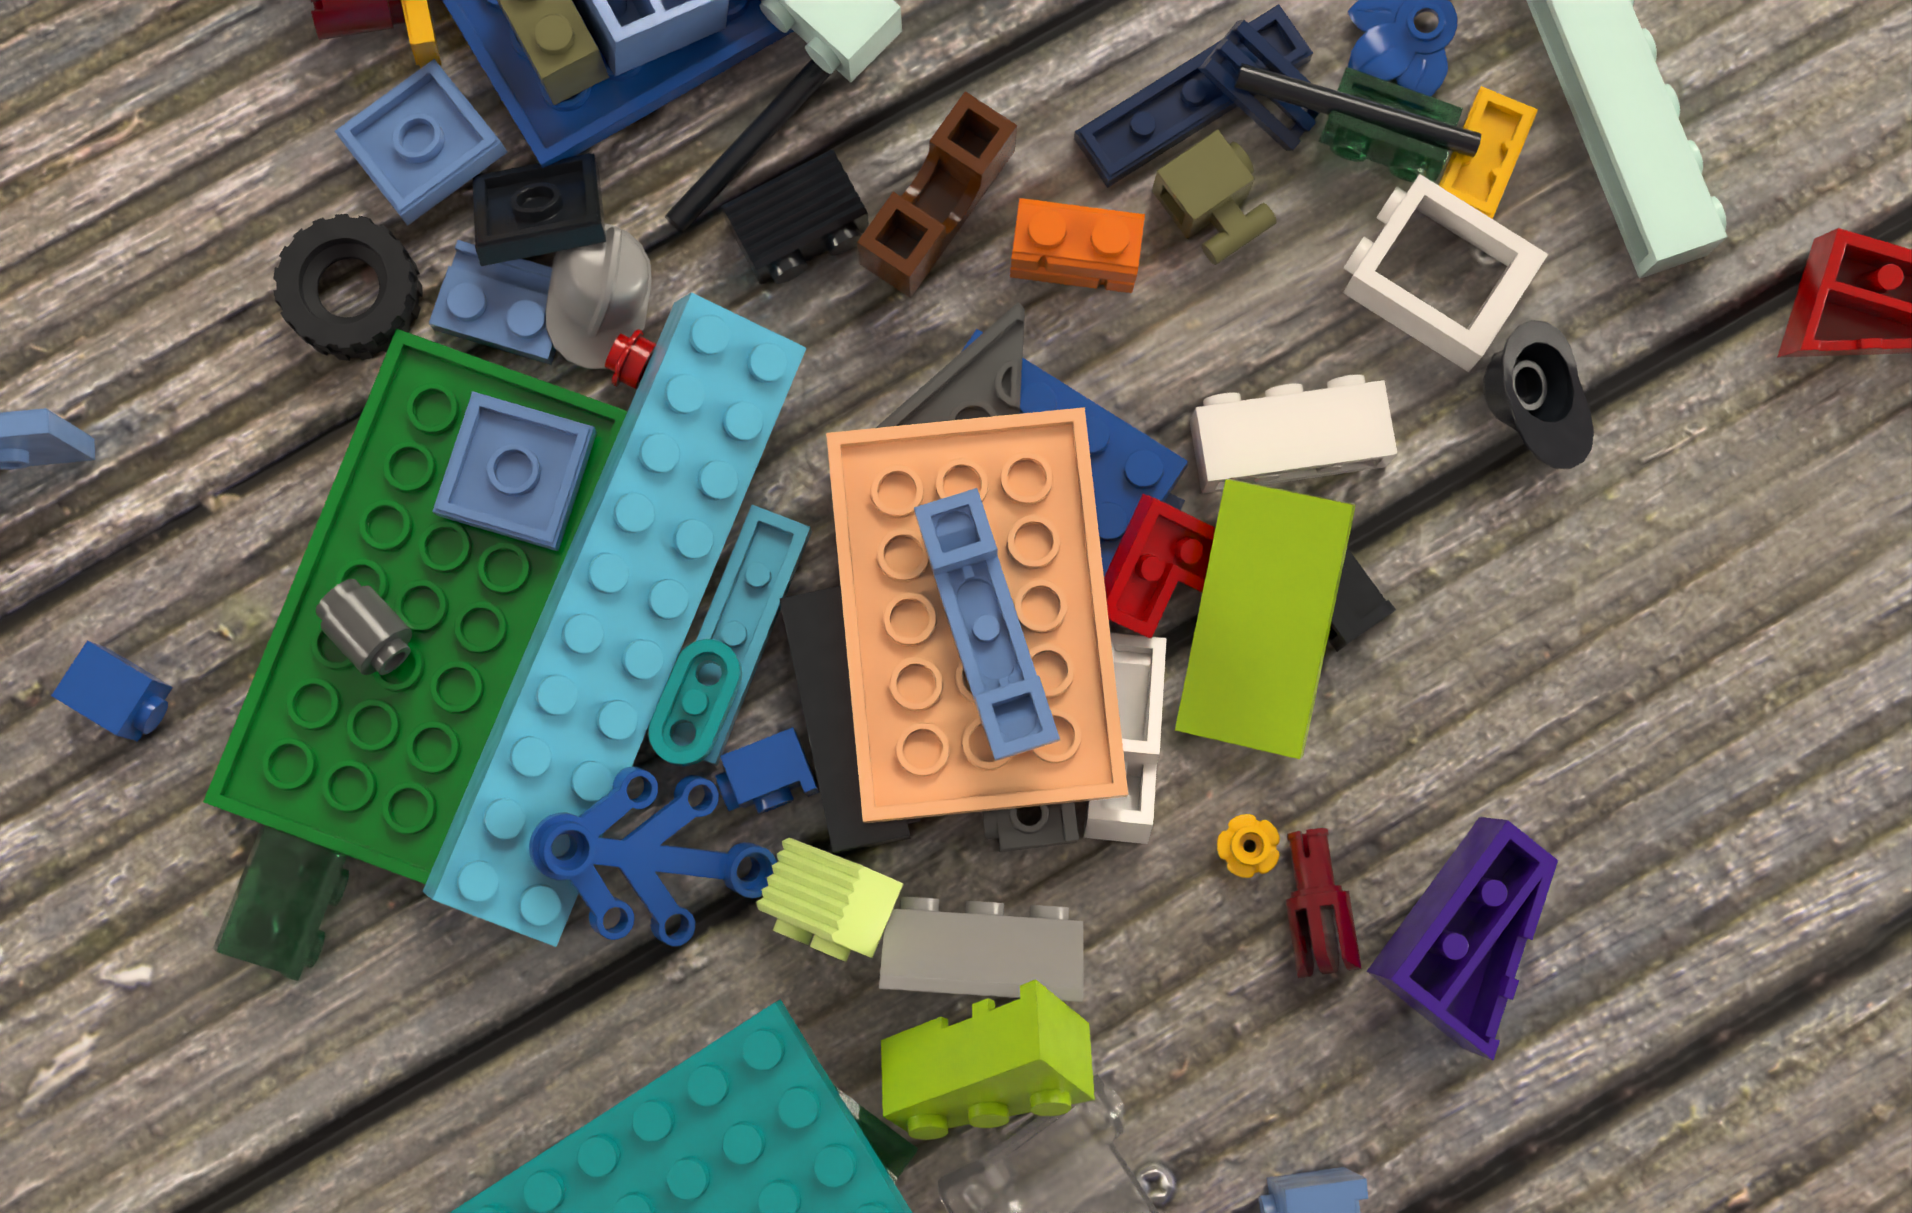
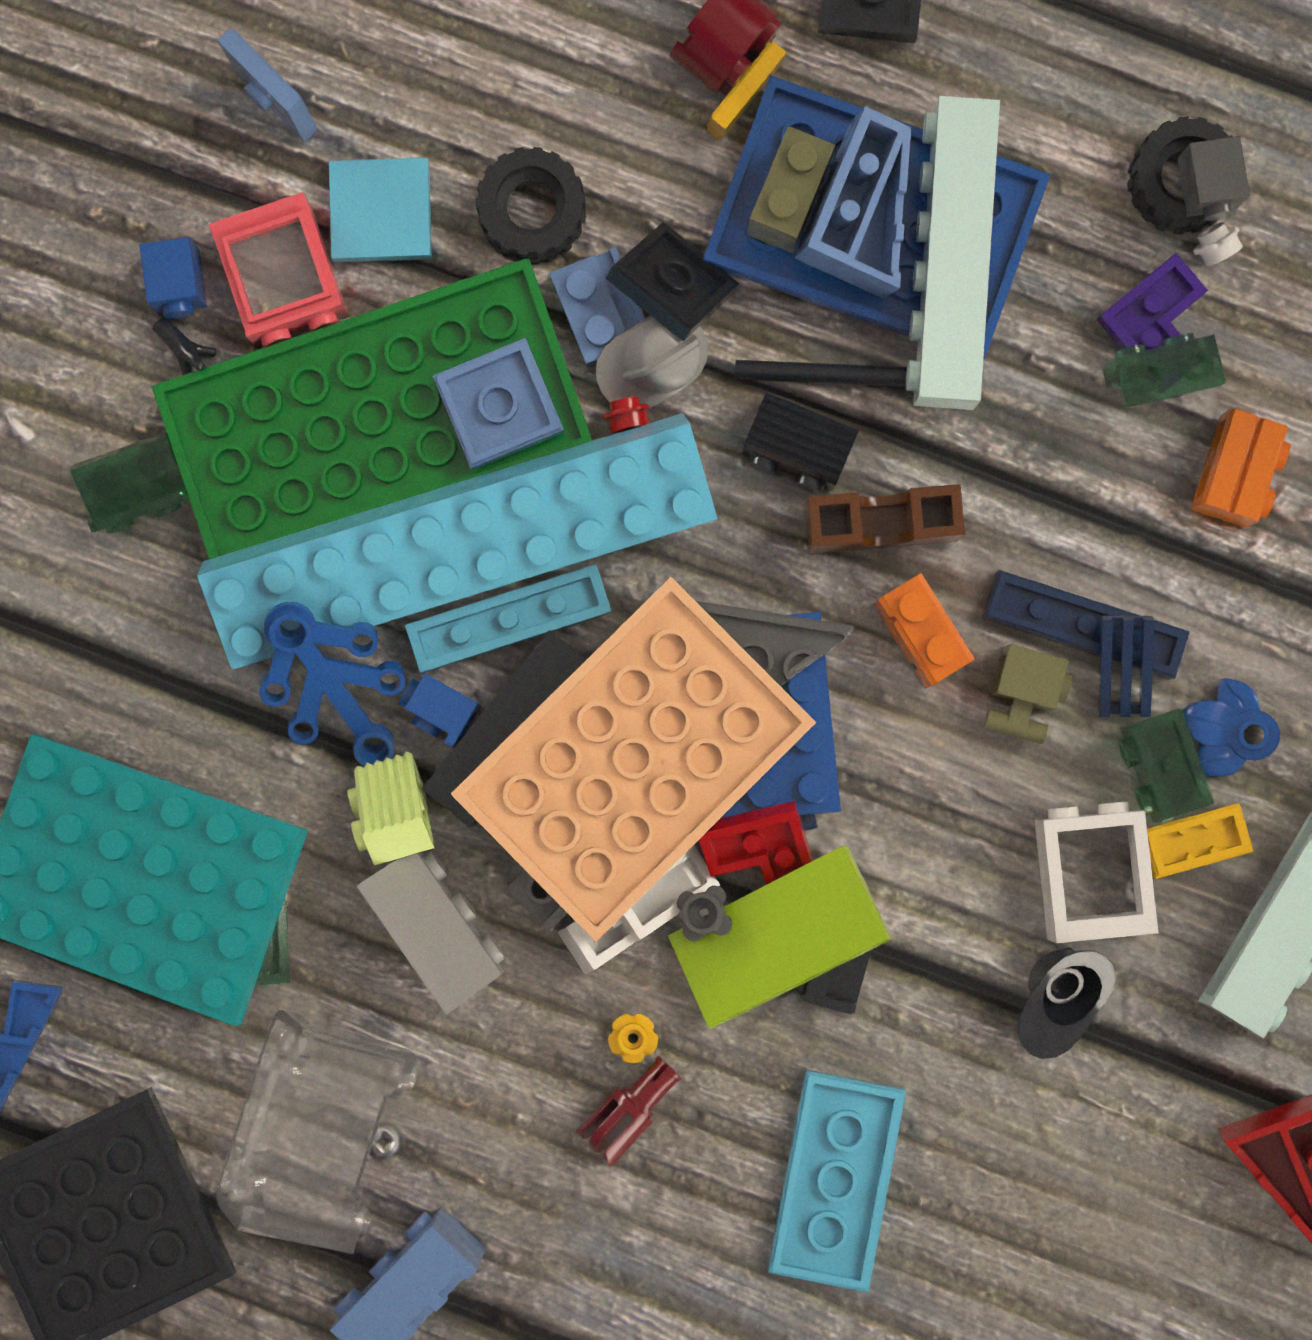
camera: 55 degrees right, 5 degrees up
dark grey brick [315,579,412,675] -> none
medium blue tile [335,59,508,226] -> none
teal plate [649,639,742,766] -> none
lime wedge [881,979,1095,1140] -> none
medium blue slope [914,488,1060,761] -> none
white brick [1189,375,1397,494] -> none
black bar [1234,63,1481,157] -> none
dark purple wedge [1366,817,1558,1060] -> none
none -> black bar [152,317,216,375]
none -> window [208,192,349,348]
none -> medium azure tile [329,158,432,263]
none -> dark grey plate [677,885,733,941]
none -> medium azure tile [768,1069,906,1292]

